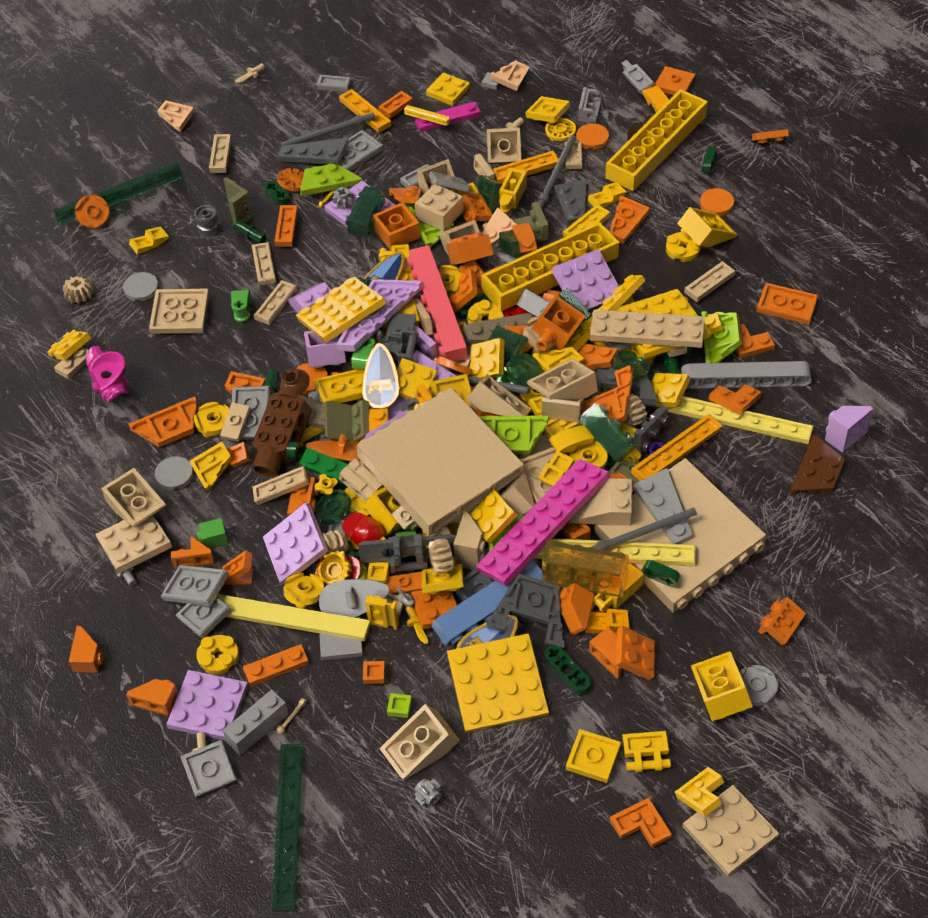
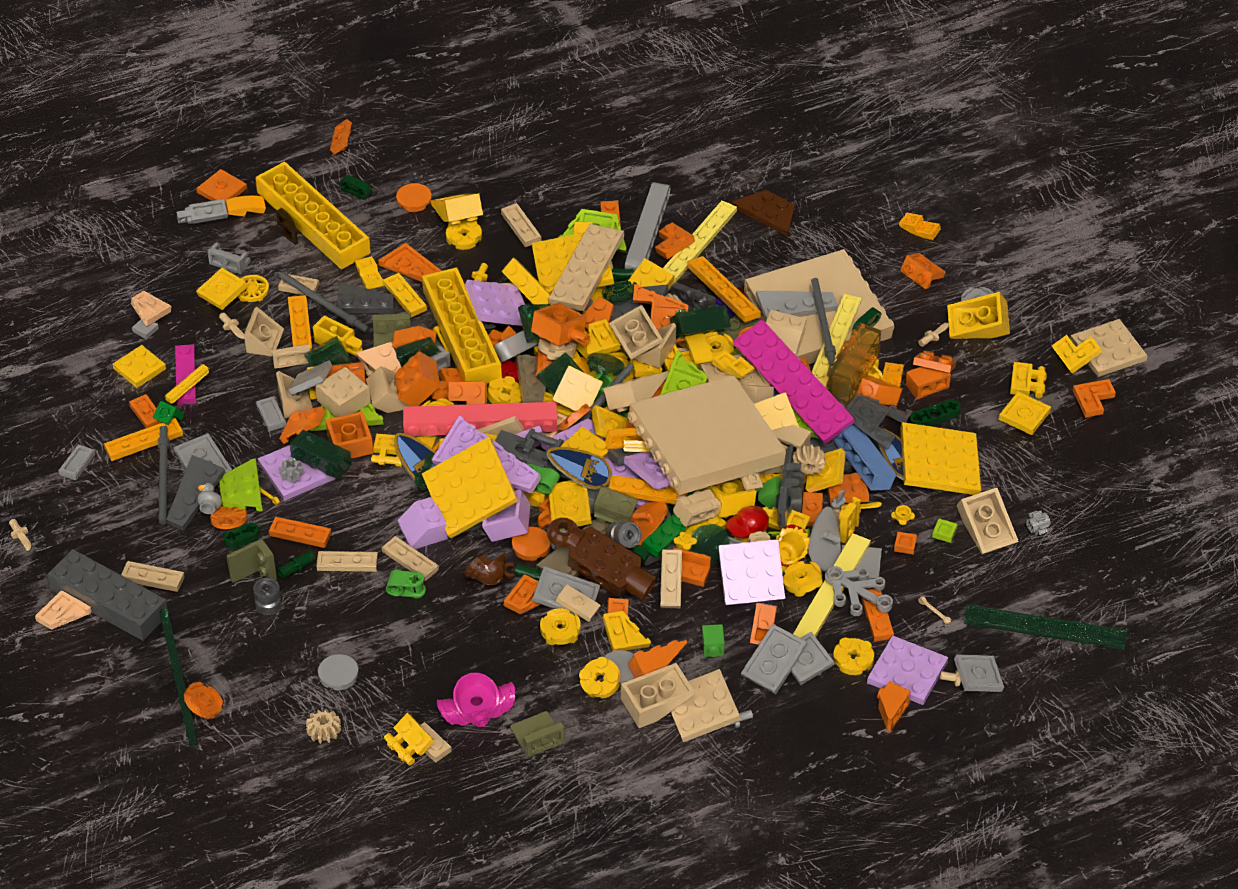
camera: 80 degrees left, 5 degrees down
orange slope [69,626,103,673] -> none
orange wing [128,396,197,447] -> none
yellow slope [129,226,169,254] -> none
tan plate [149,289,209,334] -> none
orange slope [171,537,214,569] -> none
light grey brick [223,690,289,756] -> none
orange tile [576,123,609,150] -> none
orange tile [756,283,818,325] -> none
lavender slope [825,406,873,453] -> none
none -> dark grey brick [47,549,169,641]
none -> green bracket [153,401,185,425]
none -> light grey animal [197,482,222,514]
none -> reddish brown helmet [463,553,514,585]
none -> yellow piece [472,263,488,281]
none -> olive bracket [510,711,565,758]
none -> yellow plate [579,657,621,699]
none -> flat silver wheel [606,521,641,548]
none -> orange slope [628,640,687,679]
none -> light grey plant [825,566,893,616]
none -> yellow plate [891,505,915,525]
none -> light orange slope [899,213,941,240]
none -> tan piece [918,323,949,347]

